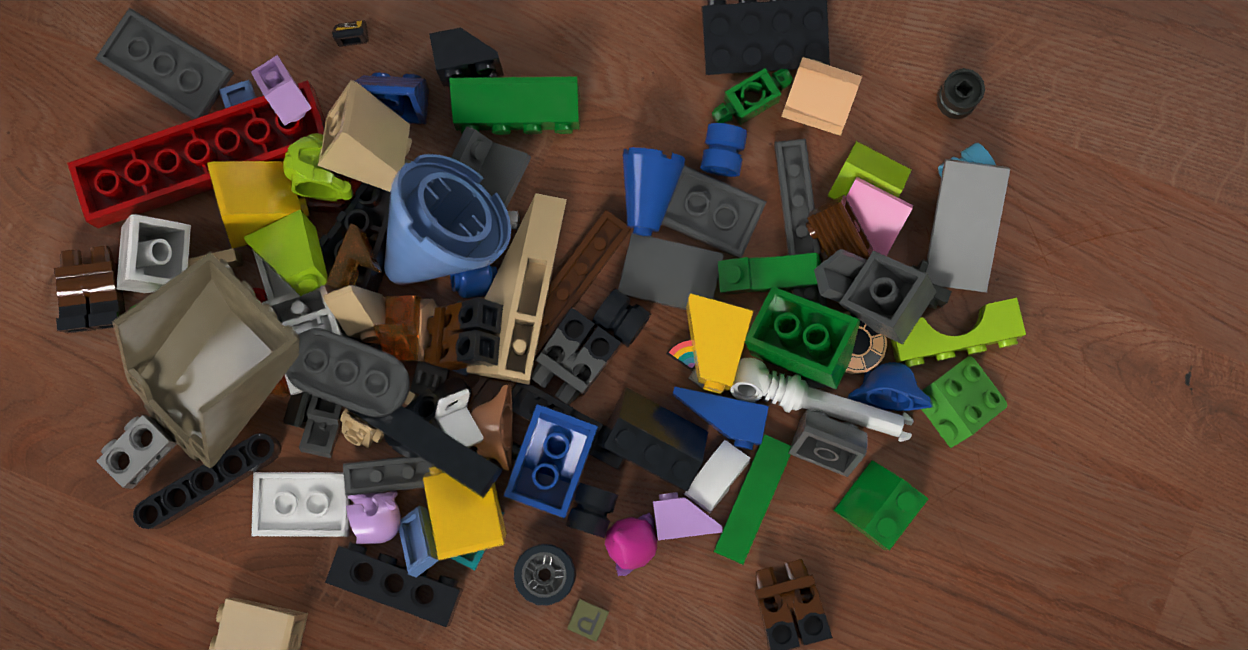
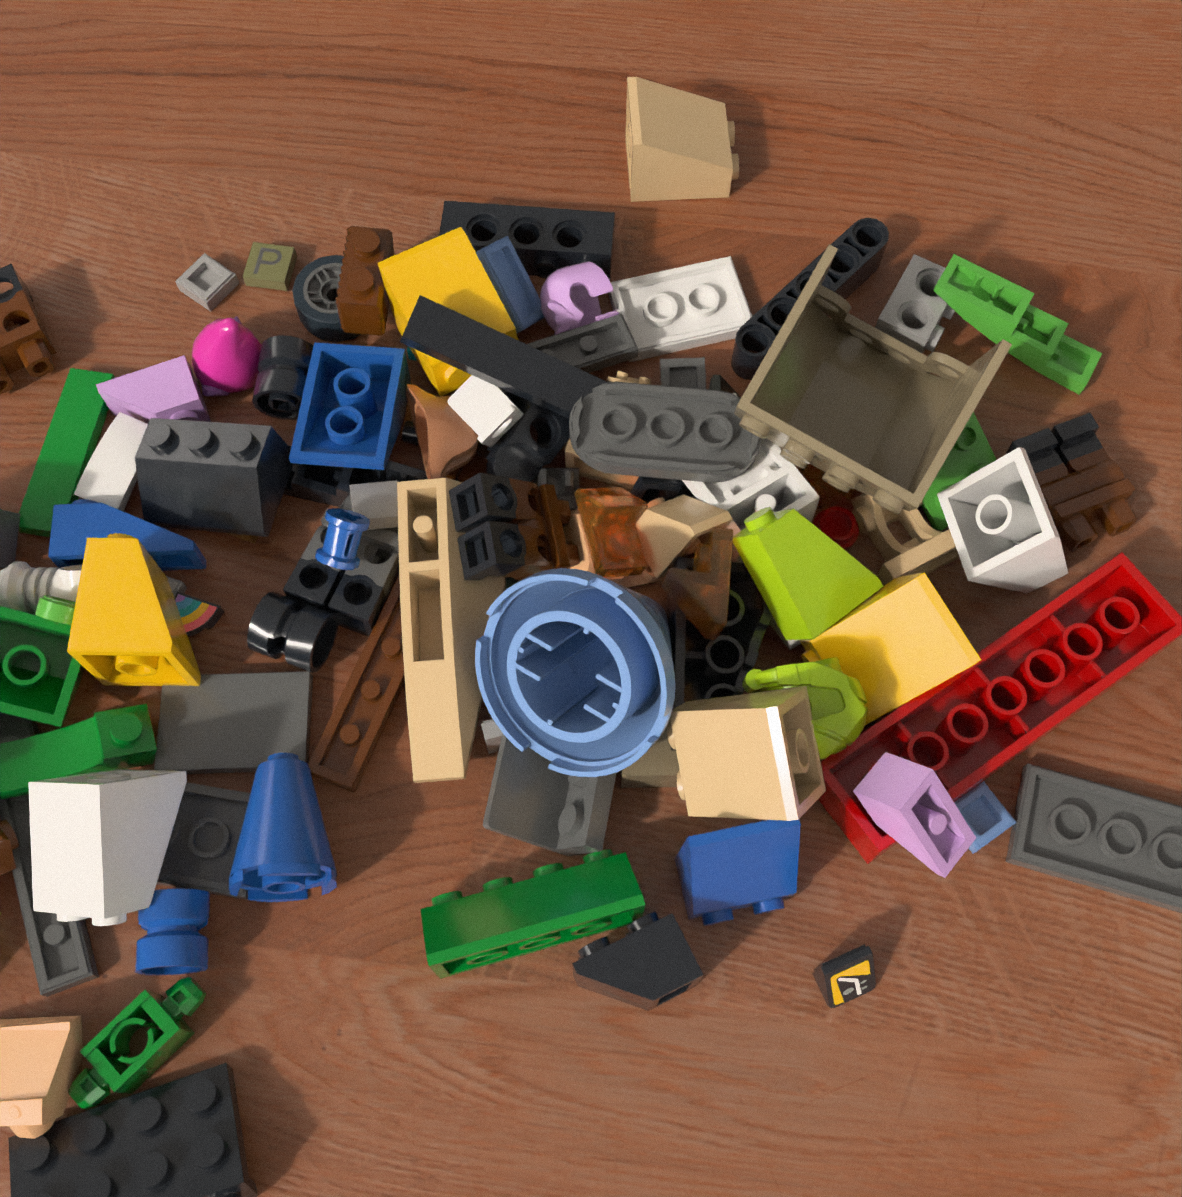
camera: 160 degrees right, 15 degrees down
none -> white slope [28,769,187,926]
none -> bright green tile [35,595,76,625]
none -> light grey tile [175,253,239,312]
none -> blue bush [315,508,370,570]
none -> reddish brown brick [335,226,395,336]
none -> light grey tile [349,480,398,530]
none -> bright green slope [933,254,1103,395]

